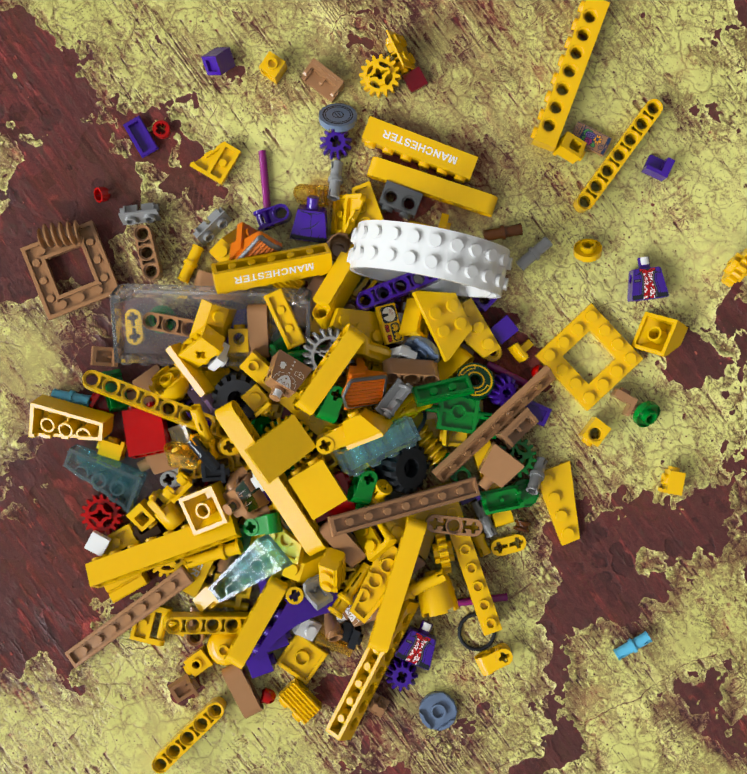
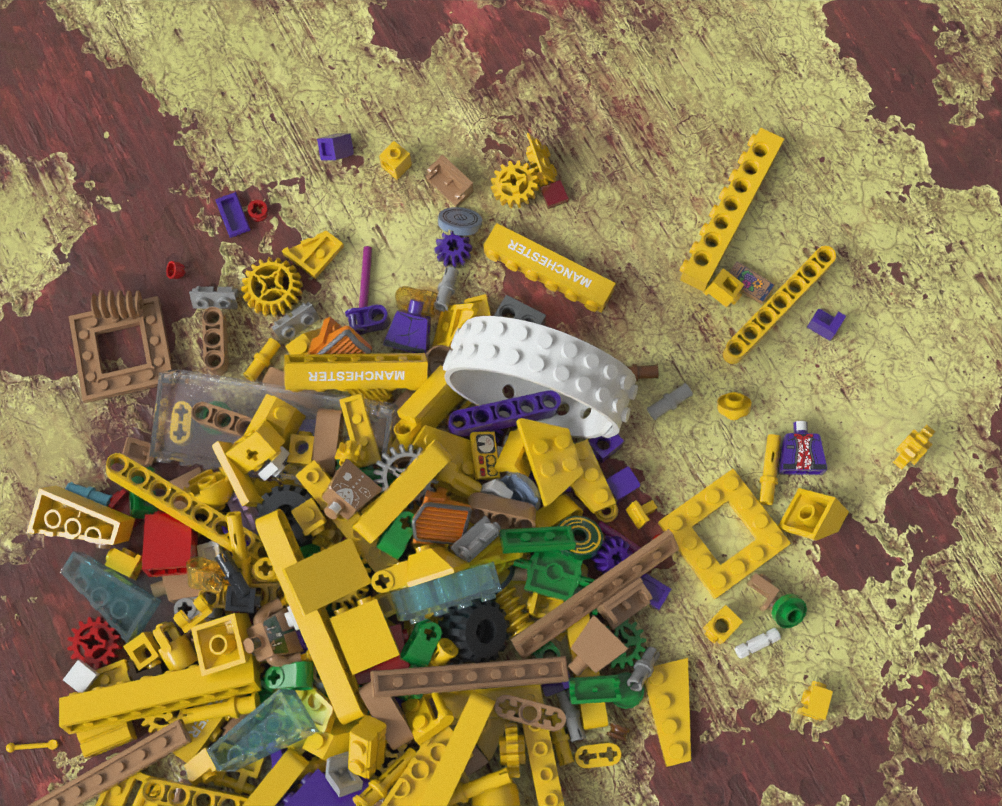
camera: 15 degrees right, 15 degrees down
yellow bush [286,587,304,605] -> none
yellow beam [366,157,498,217] -> none
none -> yellow hinge [6,740,59,753]
none -> yellow gear [241,257,303,317]
none -> yellow gear [335,440,367,468]
none -> white axle [735,628,781,659]
none -> yellow pin [759,434,781,505]

